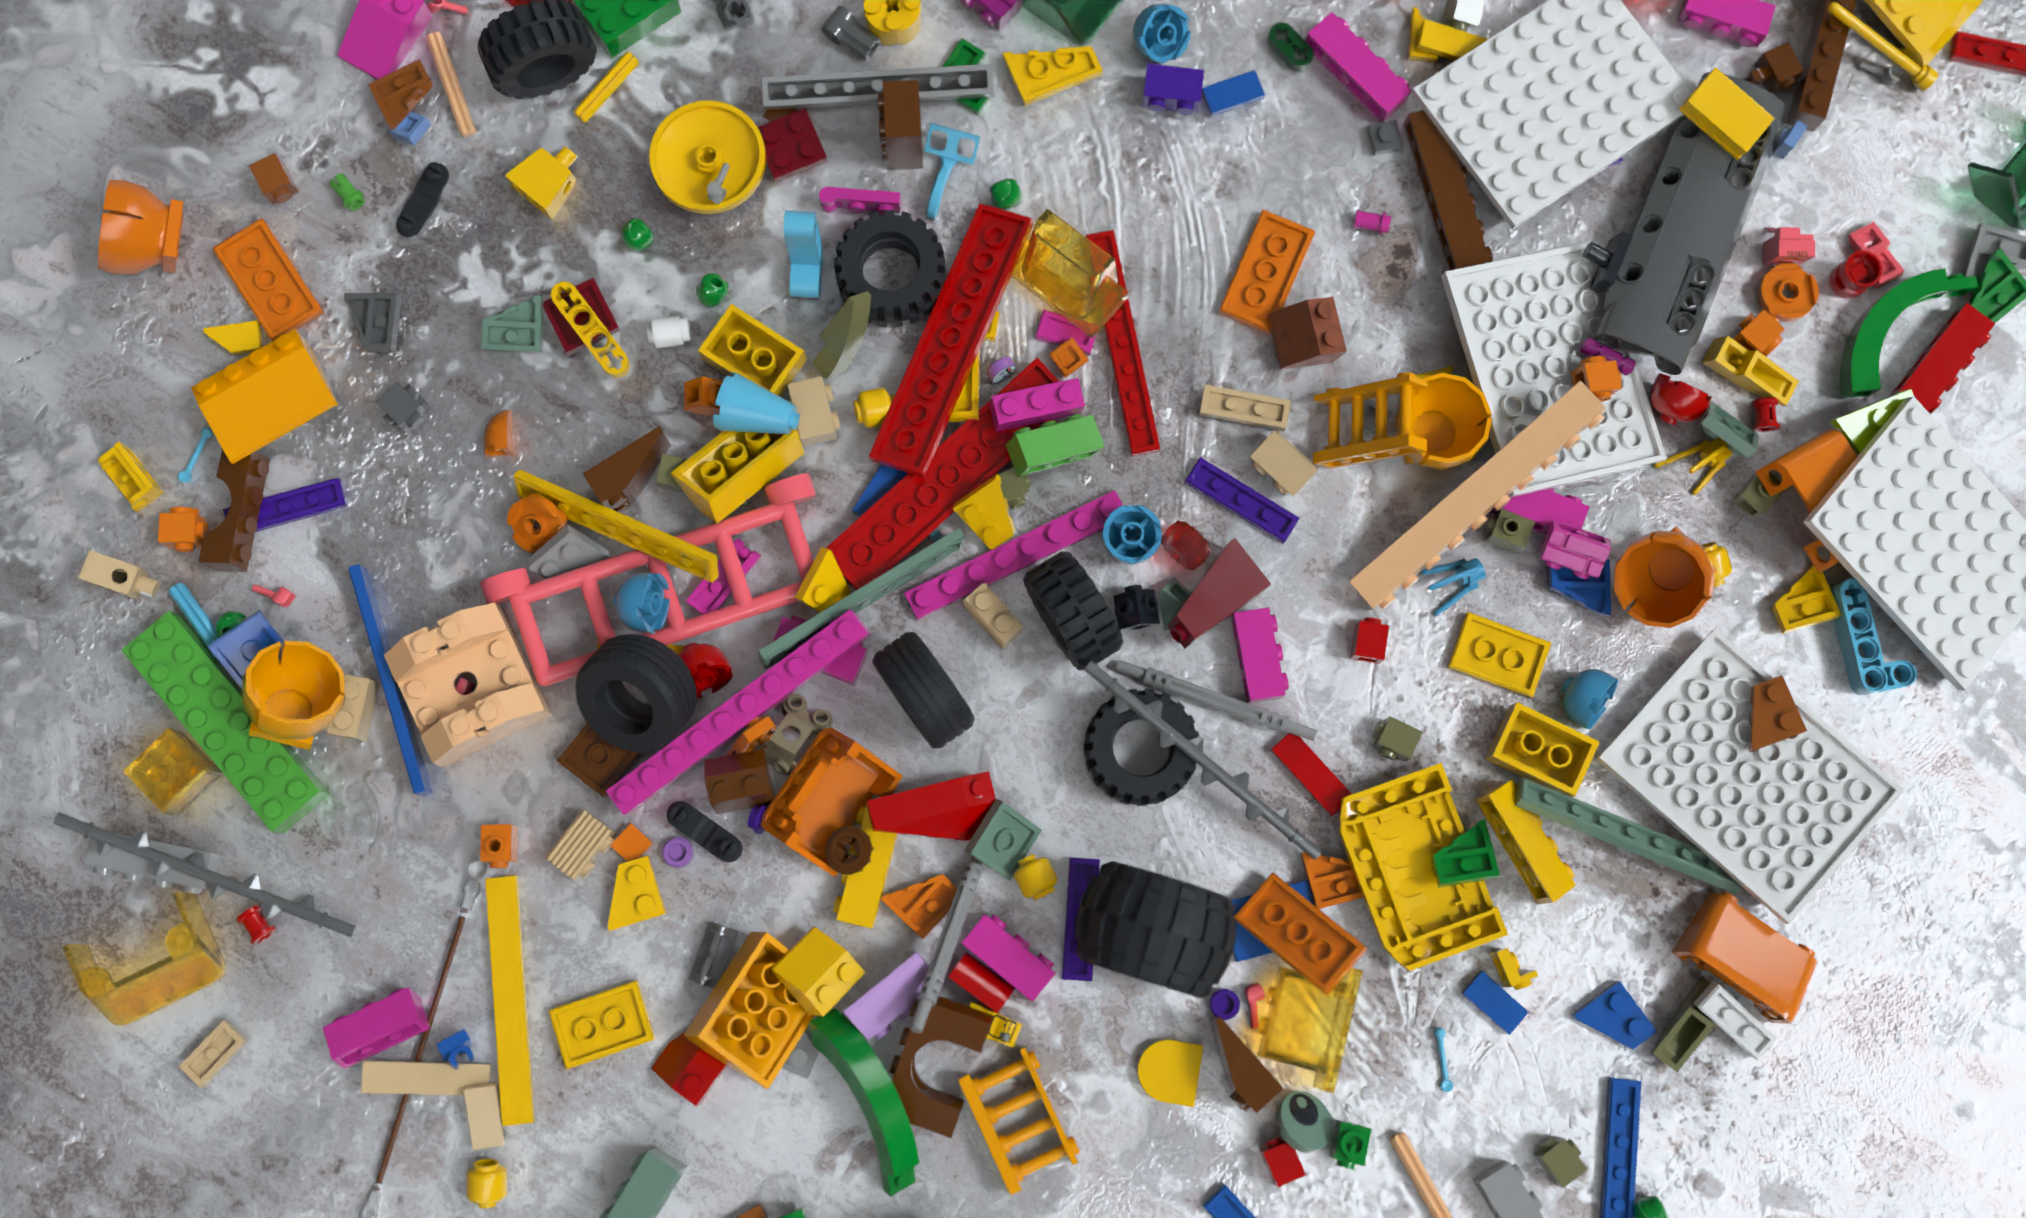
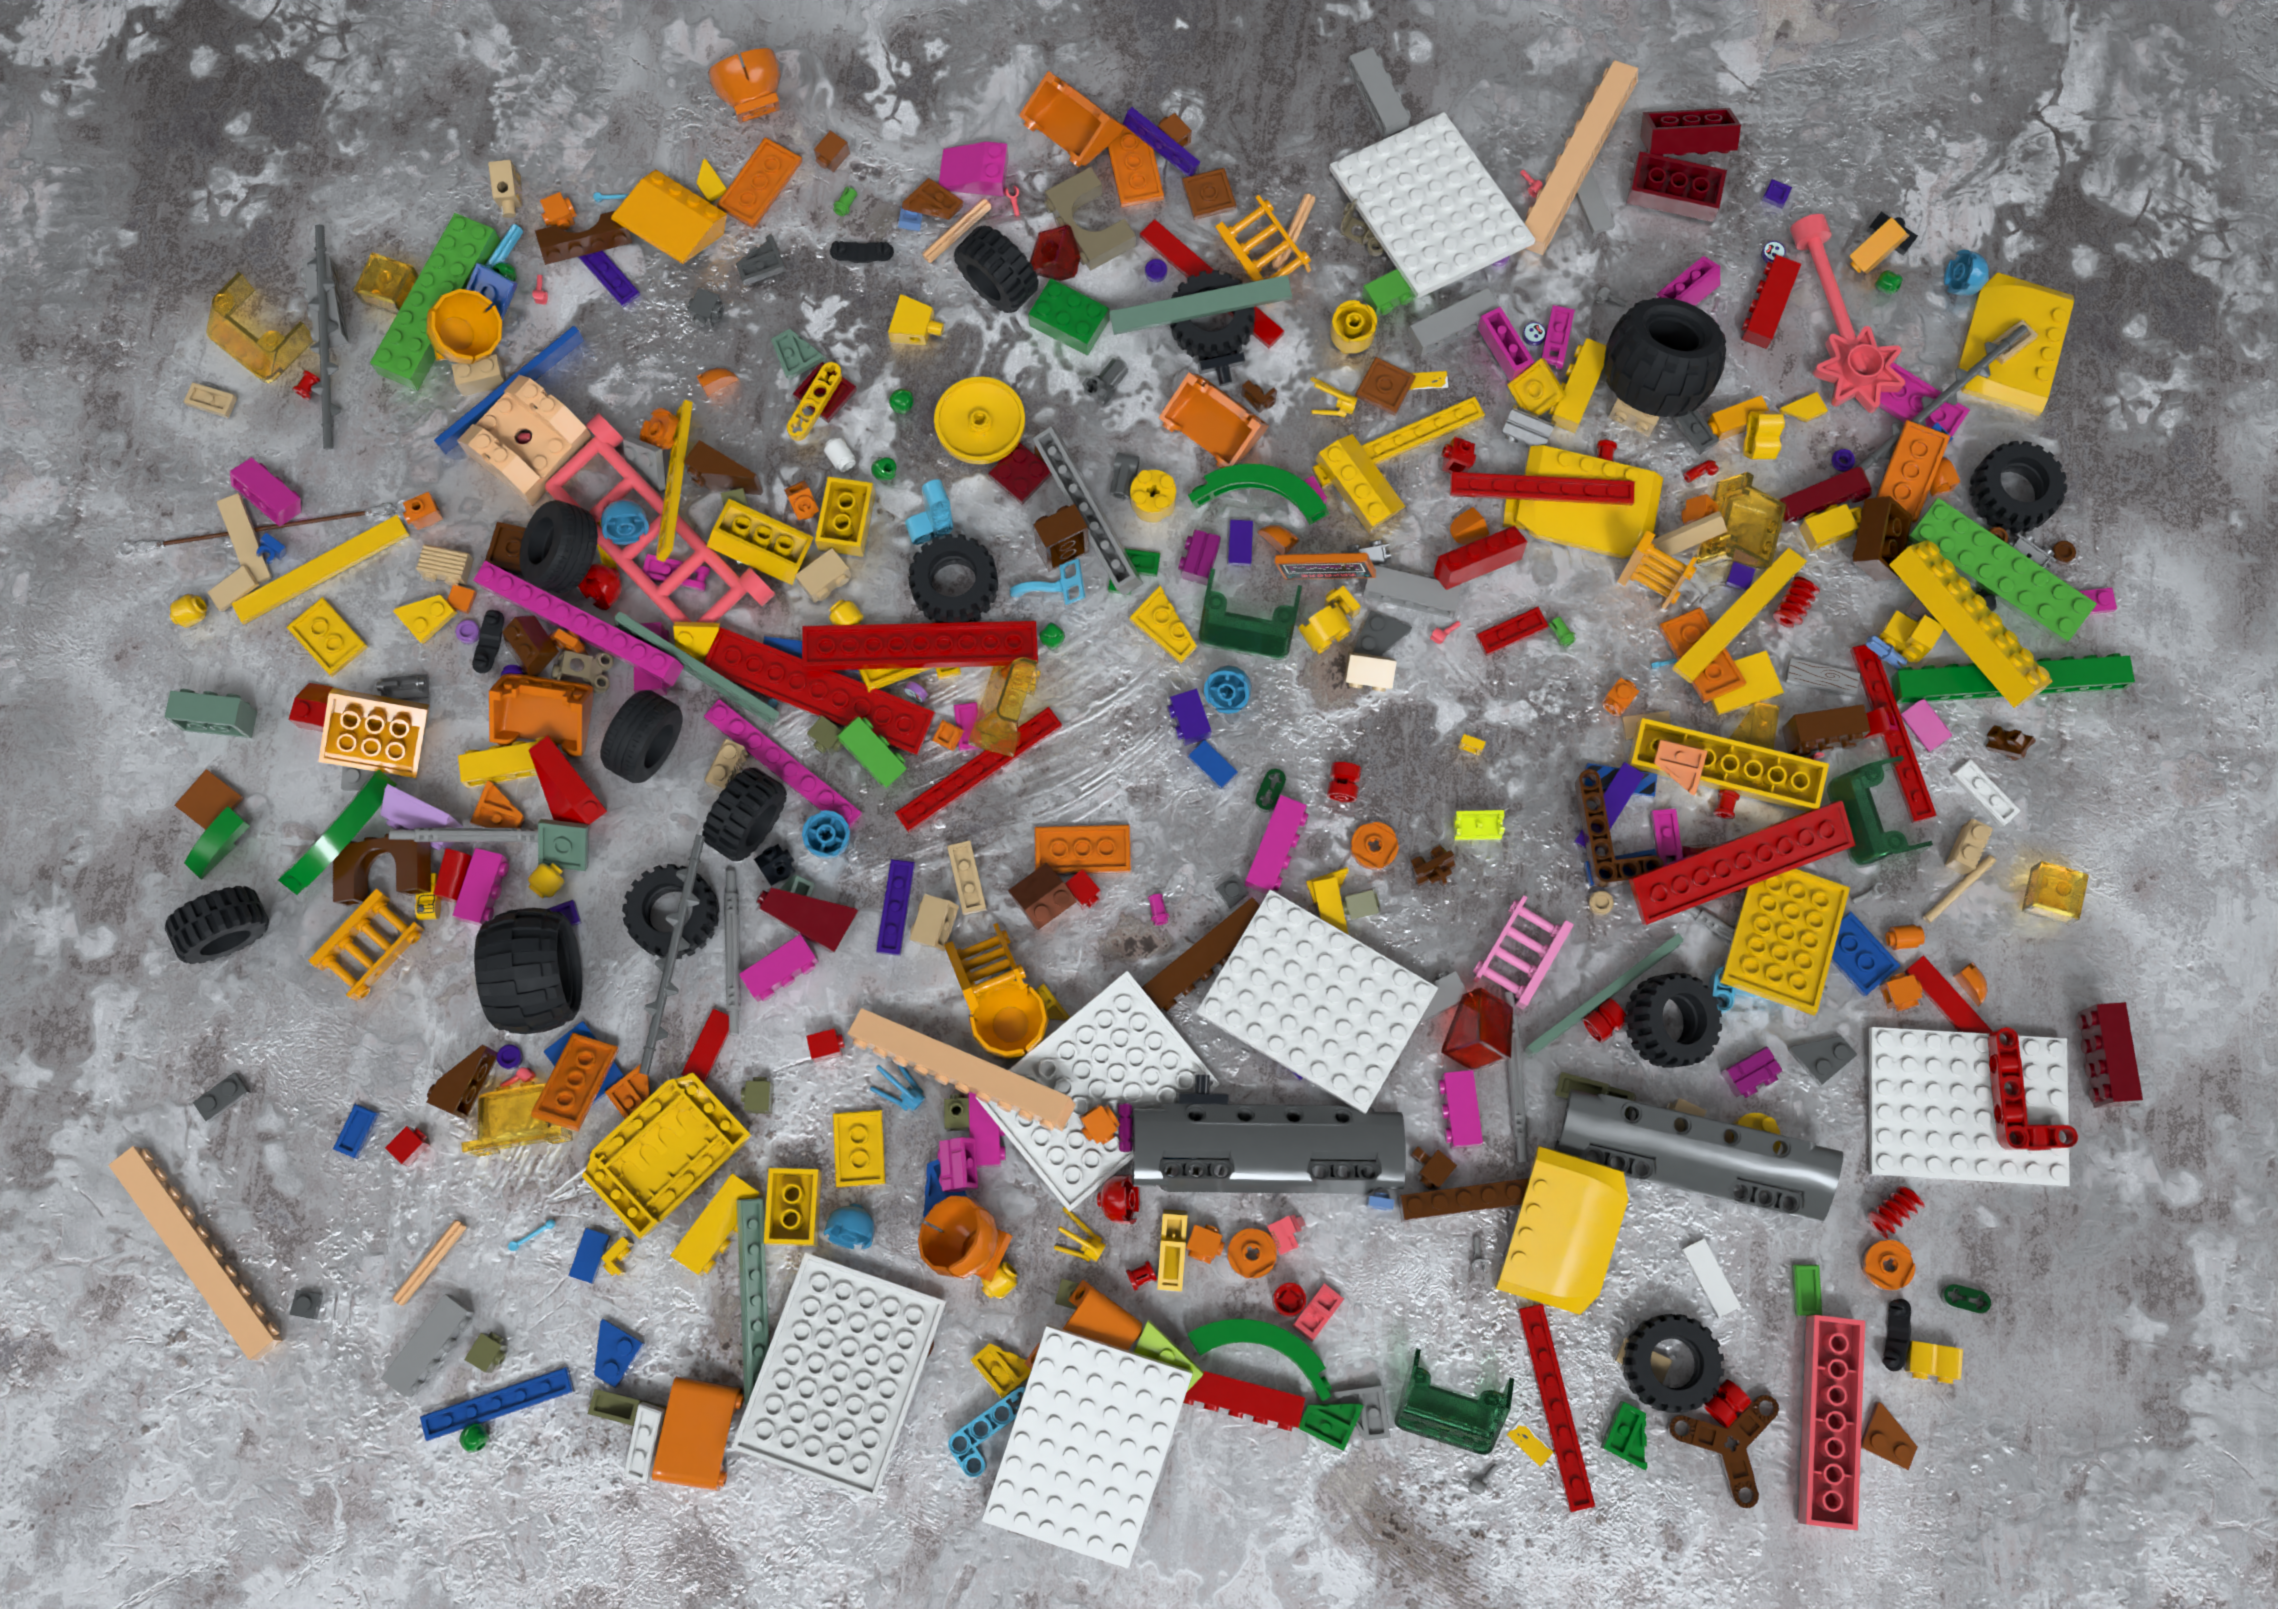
camera: 70 degrees right, 5 degrees down
yellow hinge [97,441,164,512] -> none
yellow axle [574,52,639,122] -> none
light grey hand [707,163,730,204] -> none
medium azure cone [713,372,800,434] -> none
yellow slope [771,926,865,1017] -> none
olive slope [813,291,871,380] -> none
dark pink plate [819,187,901,215] -> none
reddish brown gear [825,826,874,875] -> none
yellow wing [953,474,1015,550] -> none
dark pink brick [989,378,1085,432] -> none
yellow tile [1137,1039,1203,1107] -> none
clear red gear [1161,520,1211,570] -> none
sand green tile [1275,1091,1334,1153] -> none
green brick [1329,1120,1372,1170] -> none
green wing [1431,819,1500,888] -> none
yellow piece [1678,67,1775,160] -> none
sand green plate [1701,401,1759,459] -> none
dark orange wing [1748,675,1807,752] -> none
yellow piece [1828,2,1938,91] -> none
none -> red brick [1065,869,1101,910]

